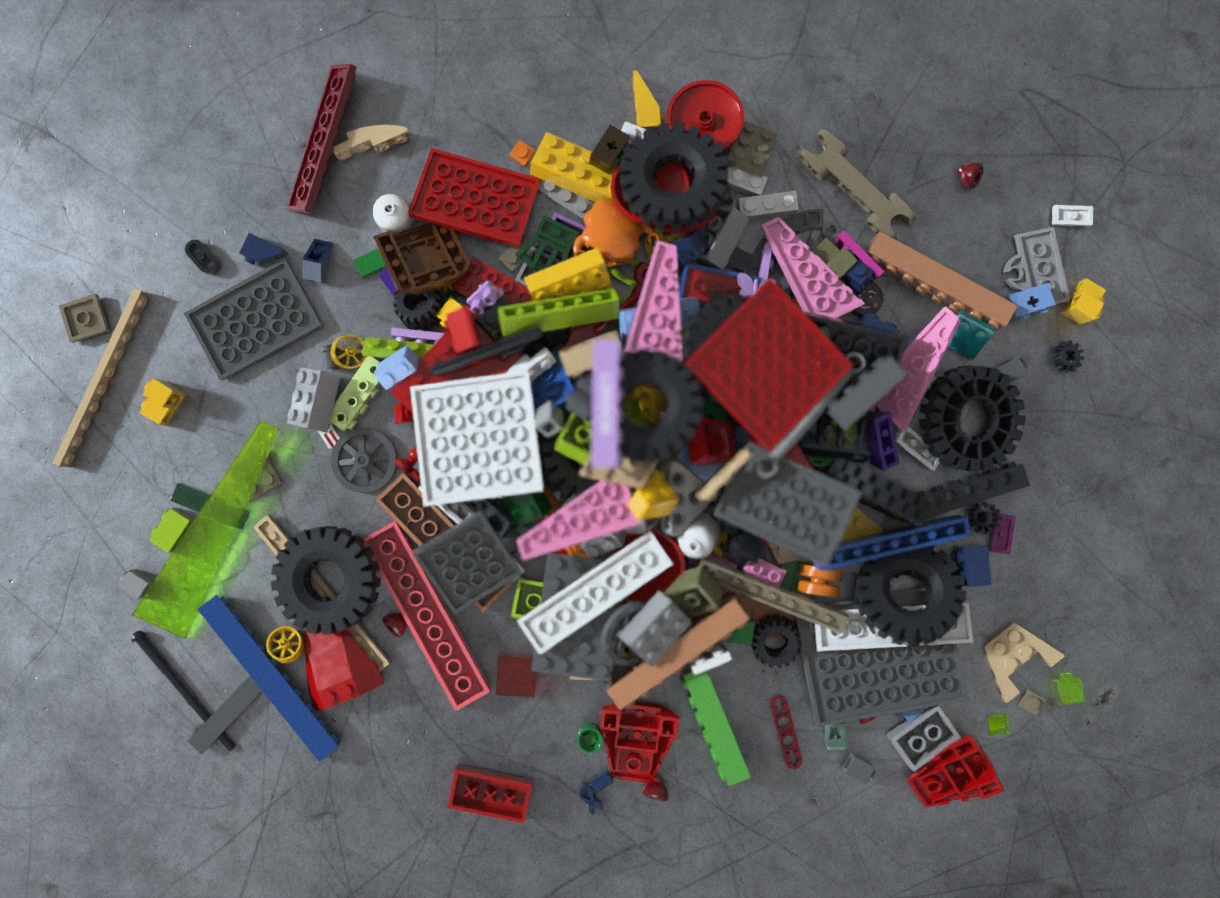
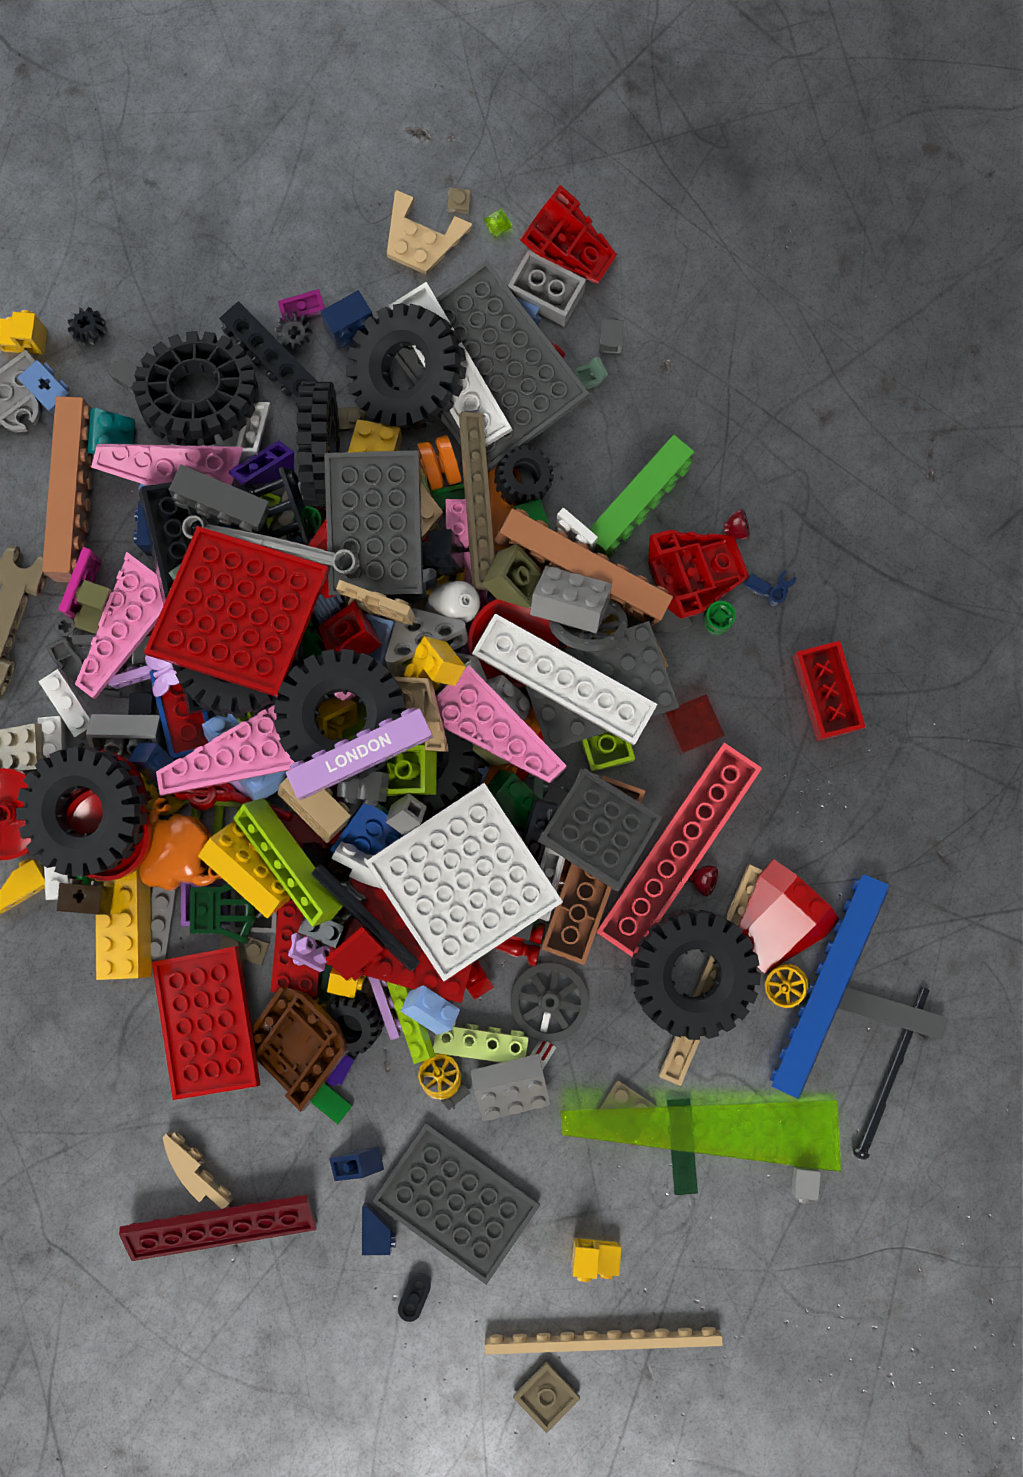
camera: 110 degrees left, 5 degrees down
lime brick [149,508,196,553] -> none
white cylinder [373,194,415,234] -> none
orange plate [509,139,535,167] -> none
dark red beam [769,694,802,769] -> none
blue brick [813,514,971,571] -> none
dark blue brick [845,260,874,294] -> none
black head [850,282,883,317] -> none
clear neon green brick [1054,673,1085,705] -> none

